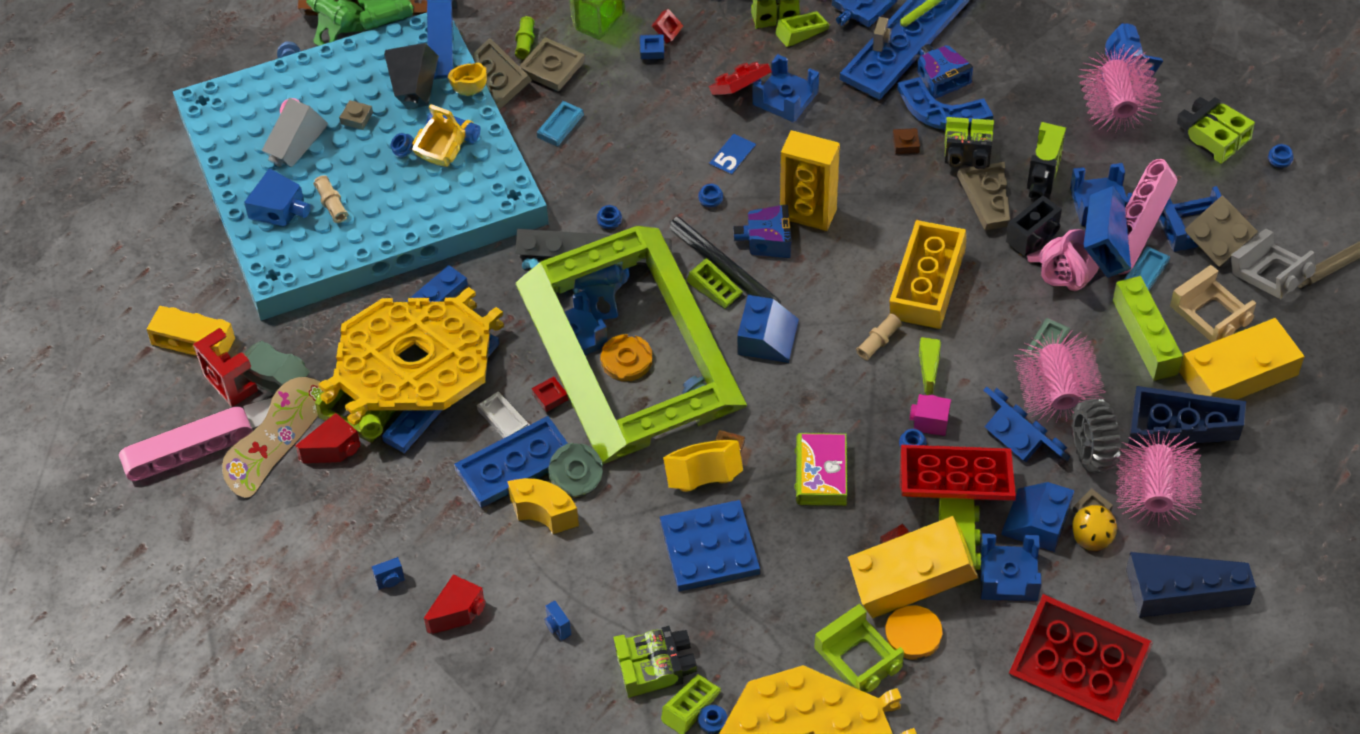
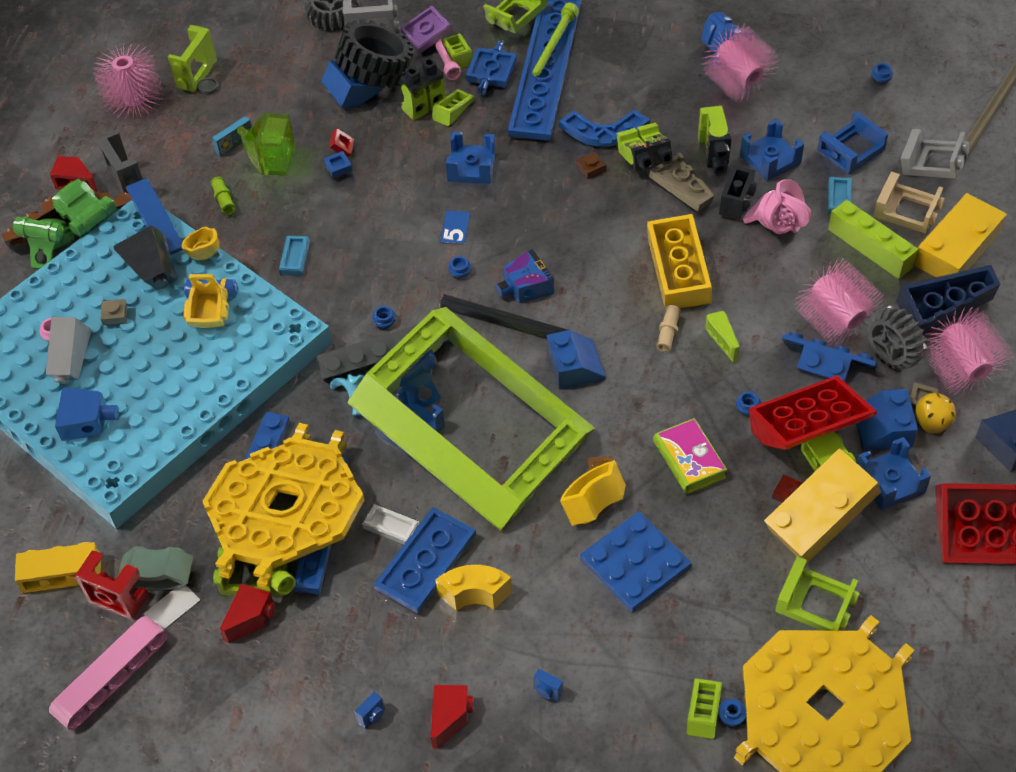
camera: 25 degrees left, 0 degrees up
tan sticker [222,377,324,498] -> none
medium blue plate [277,41,301,59] -> none
tan pin [313,175,348,223] -> none
blue plate [391,133,414,157] -> none
dark tan wing [473,38,532,110] -> none
dark tan plate [519,37,585,91] -> none
red plate [531,376,568,412] -> none
sand green tile [548,443,603,497] -> none
light orange tile [600,334,652,381] -> none
hips [613,626,697,698] -> none
medium blue plate [682,376,706,394] -> none
lime slope [686,258,743,309] -> none
red plate [708,62,772,95] -> none
yellow brick [780,130,840,231] -> none
dark tan plate [873,17,892,52] -> none
light orange tile [885,605,942,660] -> none
dark pink brick [910,394,951,436] -> none
blue torso [918,44,973,99] -> none
sand green tile [1023,318,1070,366] -> none
blue slope [1084,186,1131,278] -> none
bright pink beam [1119,159,1178,275] -> none
lime hips [1177,97,1255,164] -> none
dark tan plate [1185,195,1258,268] -> none

